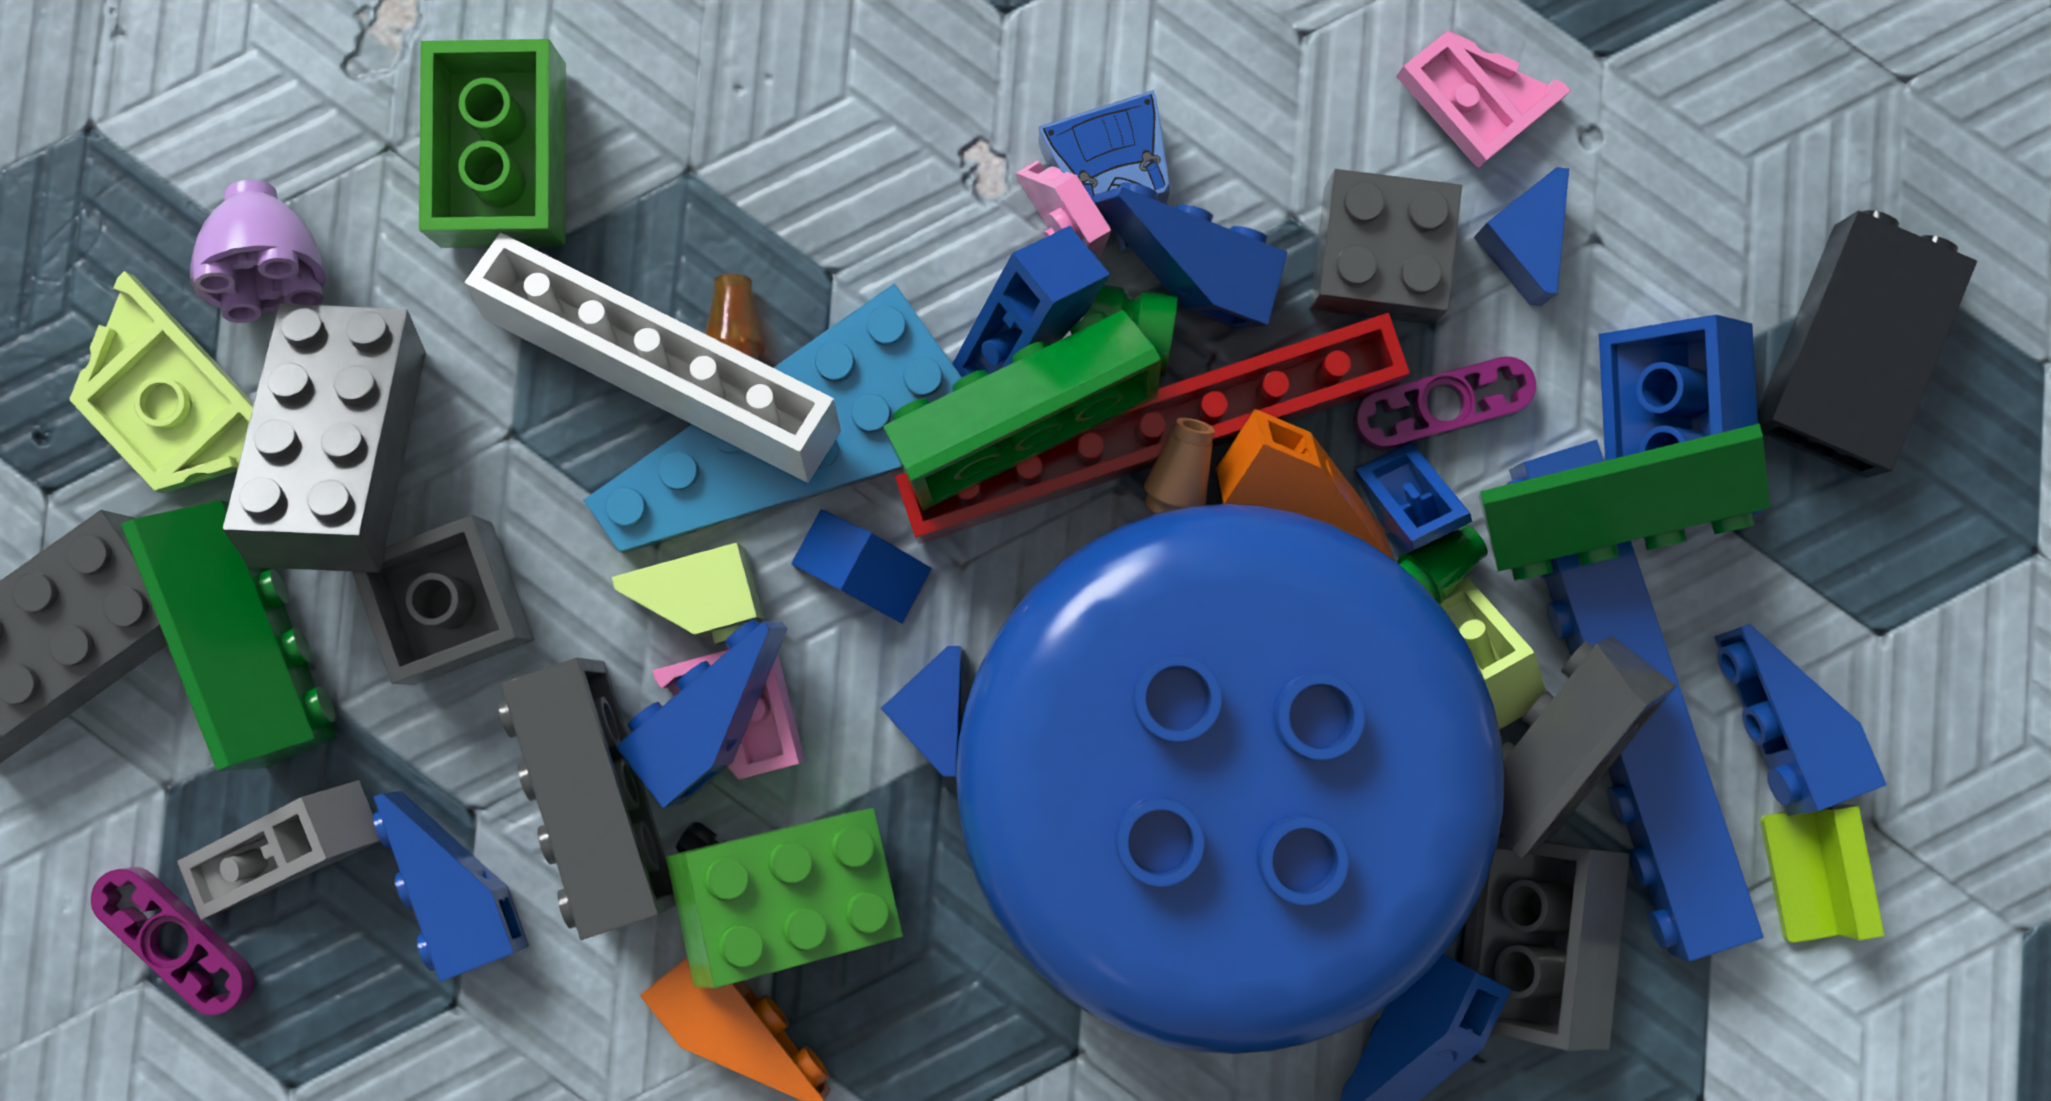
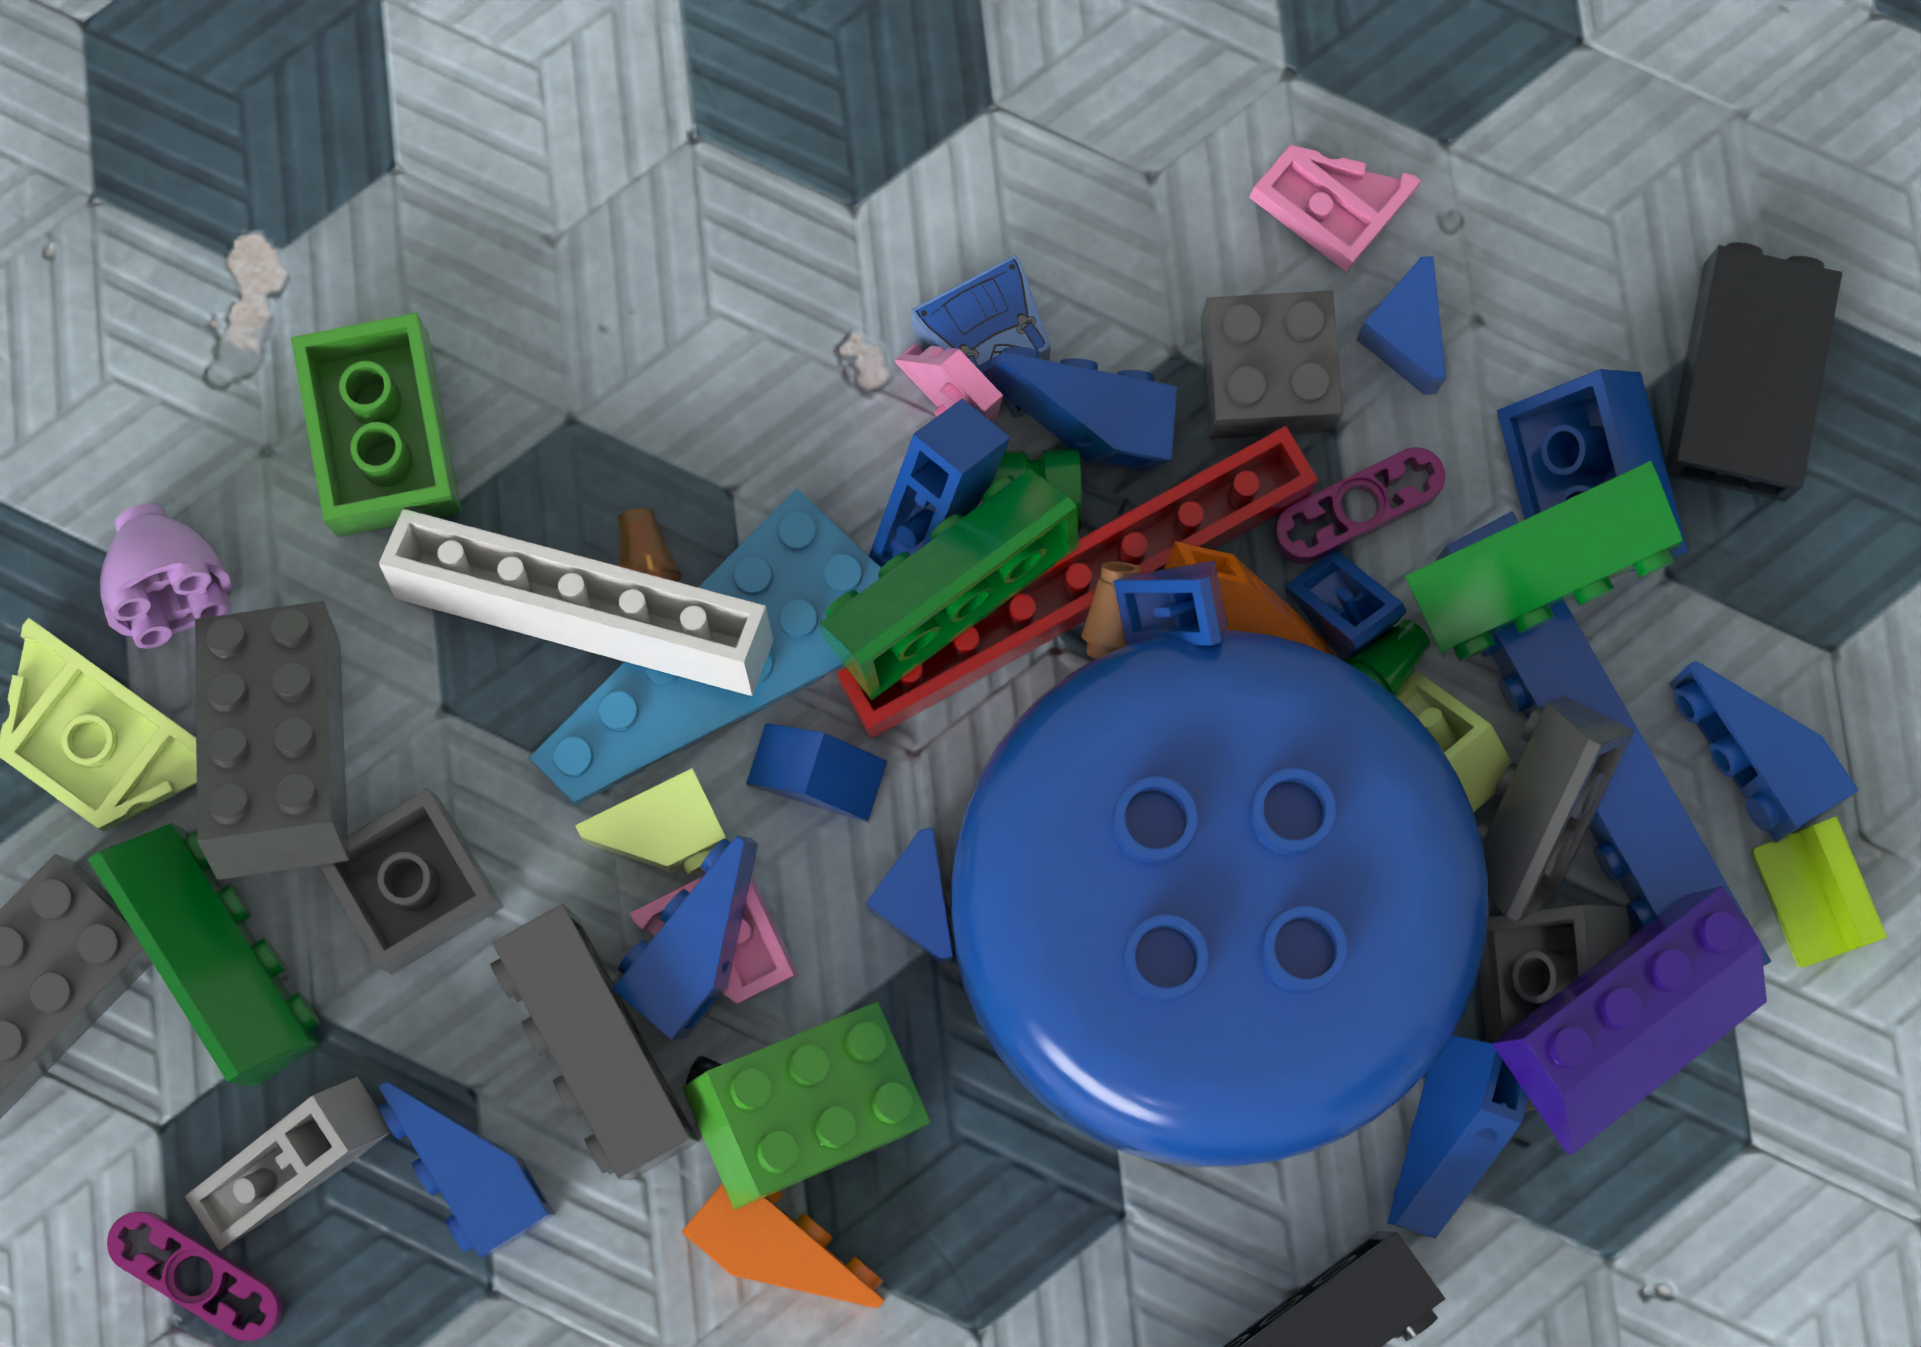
camera: 15 degrees left, 5 degrees down
none -> blue slope [1113,560,1227,646]
none -> dark purple slope [1492,886,1767,1155]

